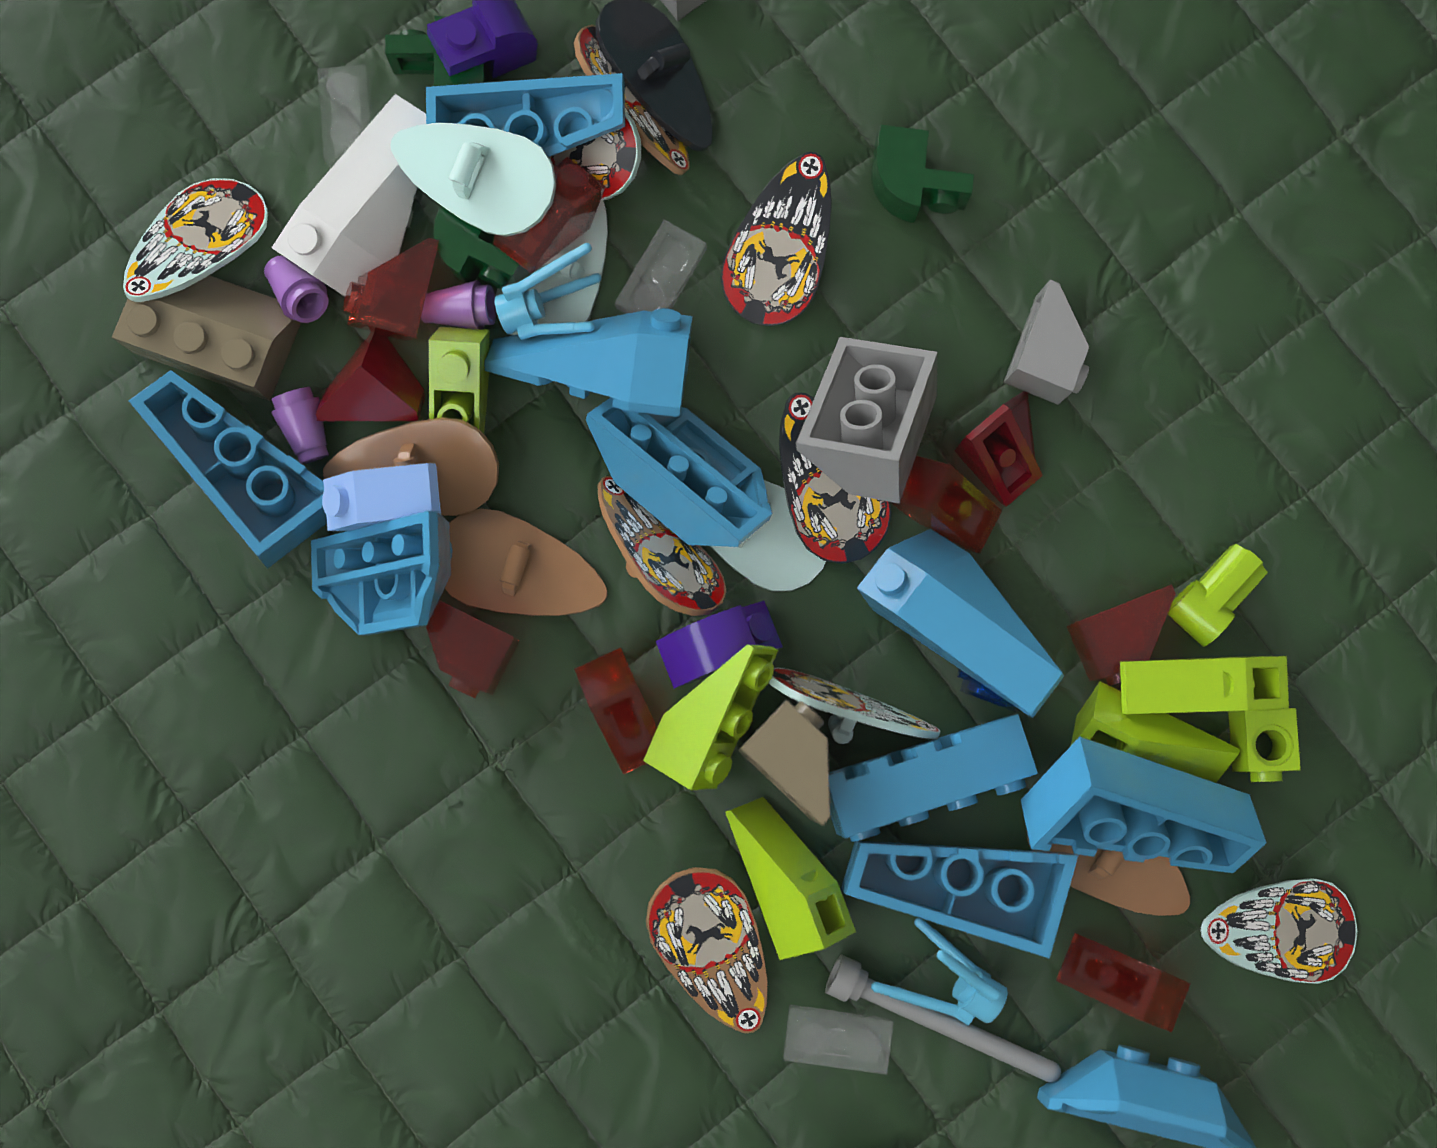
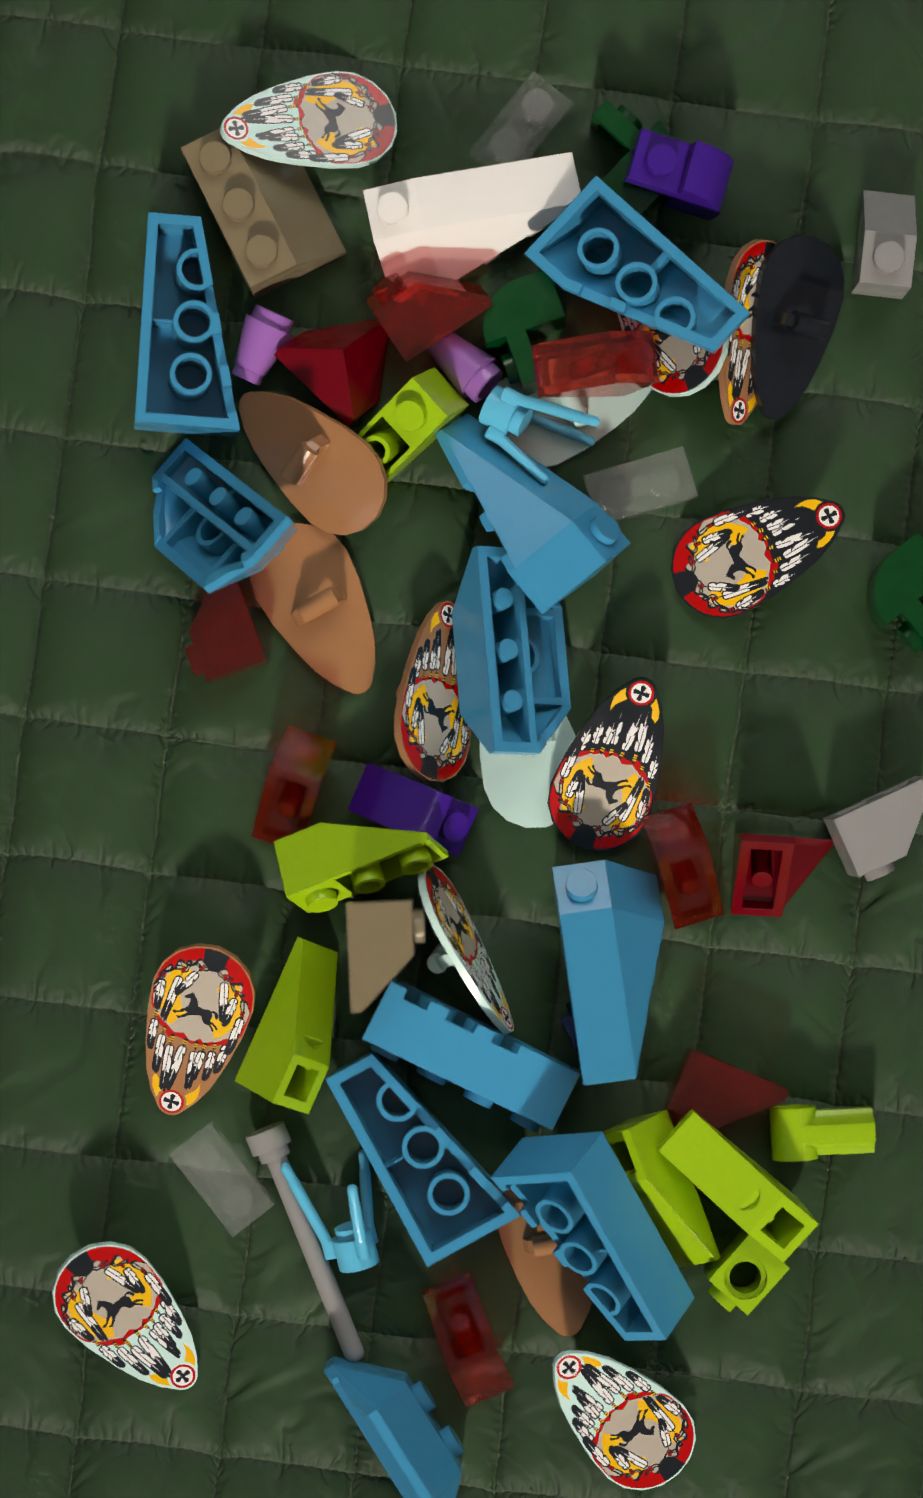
camera: 50 degrees right, 5 degrees up
medium lavender cone [264,256,328,323] -> none
light blue slope [322,463,441,531] -> none
light aqua shield [390,123,557,237] -> none
light grey slope [796,337,937,503] -> none

